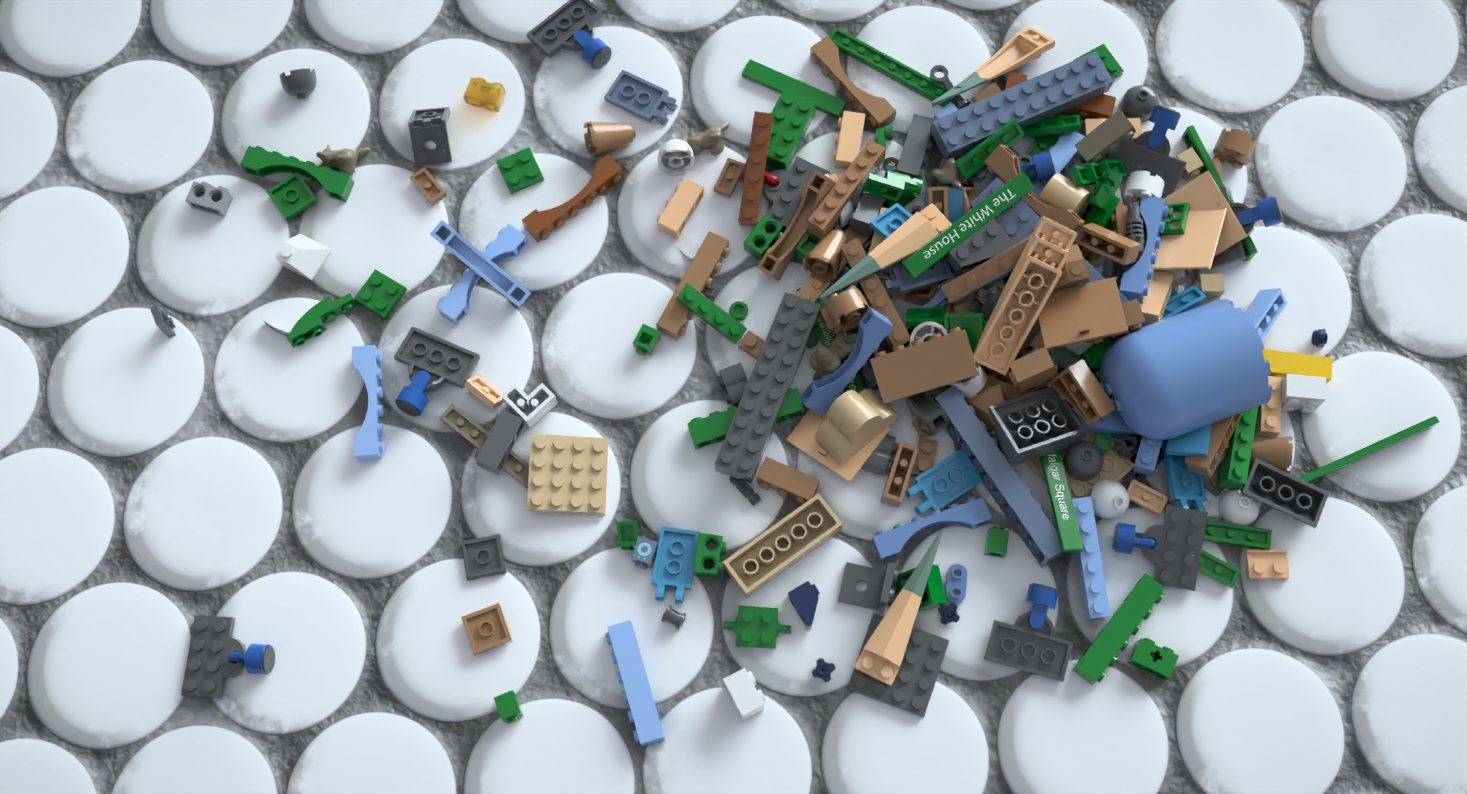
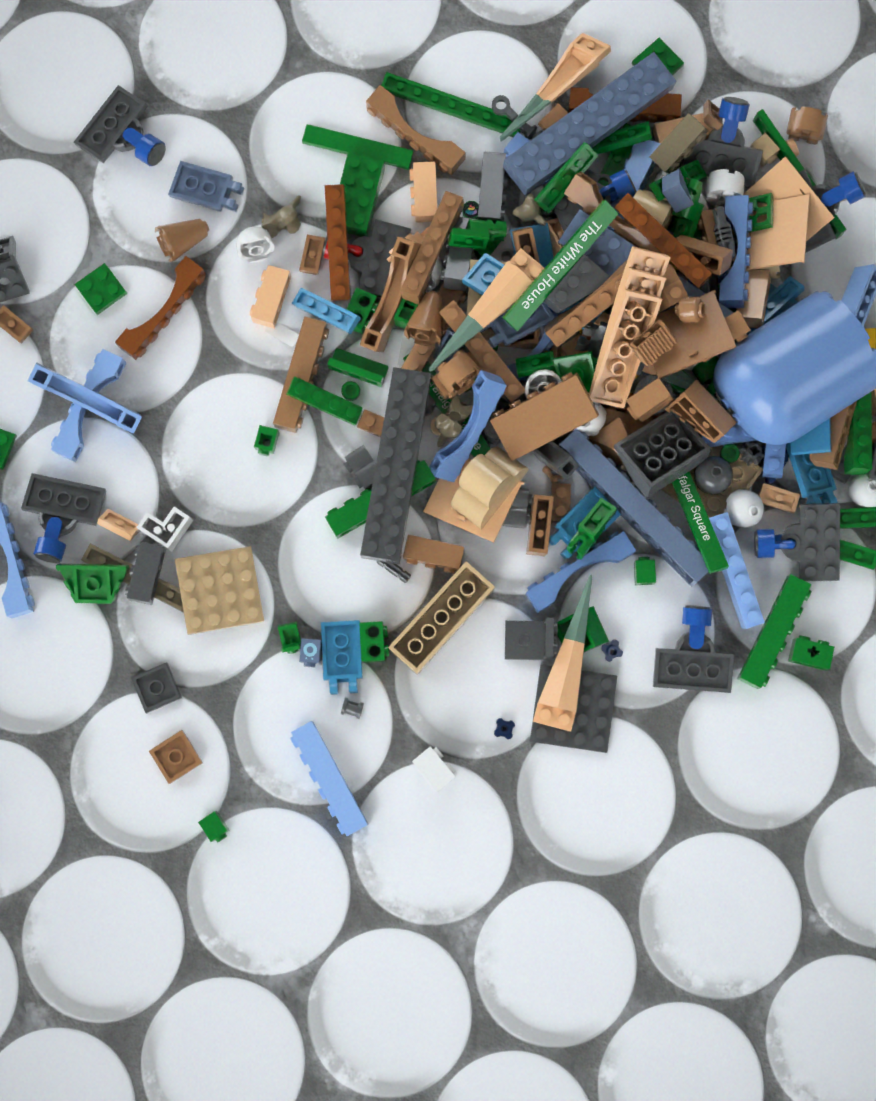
camera: 10 degrees left, 10 degrees up
clear yellow brick [464,77,506,112] -> none
green plate [723,605,791,649] -> none
dark blue slope [787,581,820,630] -> none
green bracket [873,126,895,154] -> none
medium blue plate [945,564,967,604] -> none
dark grey cylinder [1121,85,1158,123] -> none
tan brick [1193,274,1225,298] -> none
none -> green wing [56,564,129,604]
none -> dark azure plate [292,288,361,334]
none -> green panel [327,348,389,387]
none -> green plate [567,498,617,560]
none -> dark orange arch [614,193,713,289]
none -> medium nougat brick [629,319,677,367]
none -> sand blue slope [662,169,694,213]
none -> medium nougat head [675,297,706,323]
none -> medium nougat plate [703,100,723,130]

